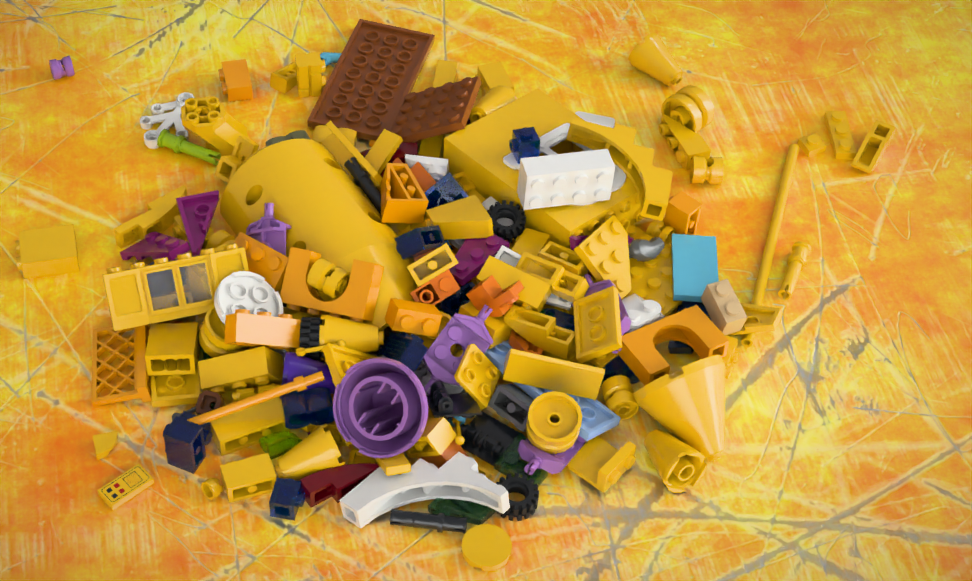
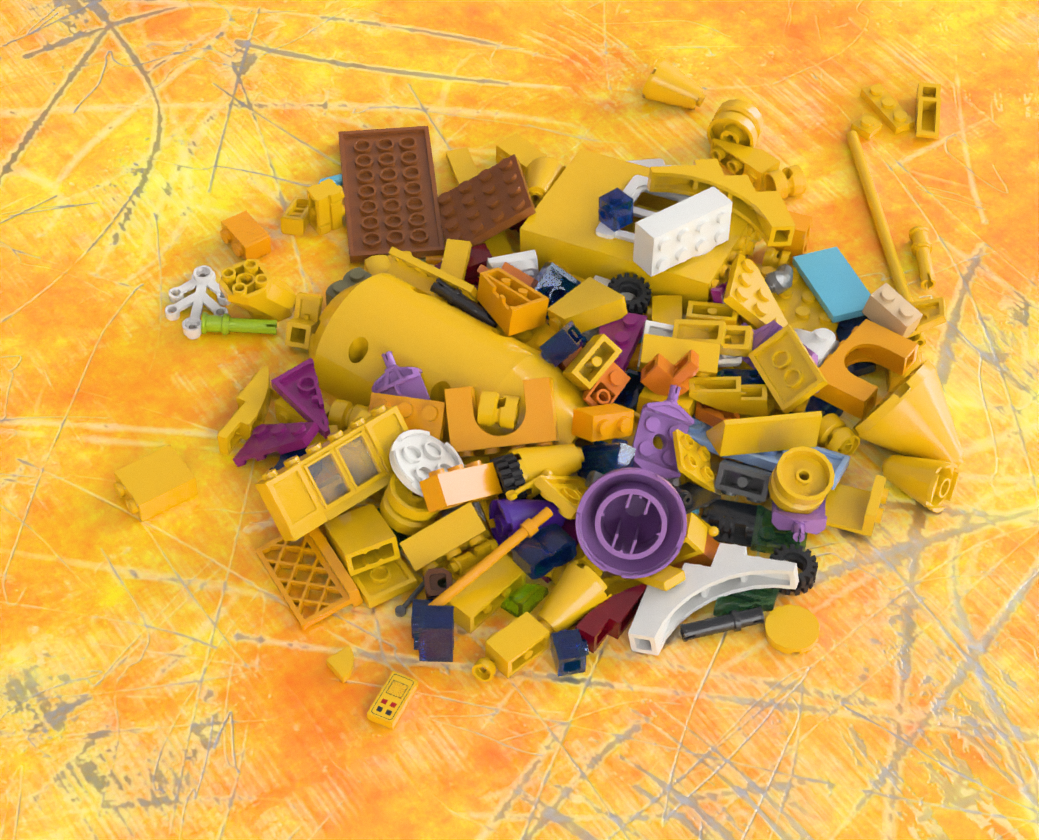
camera: 20 degrees left, 0 degrees up
medium lavender wheel [49,56,75,80] -> none

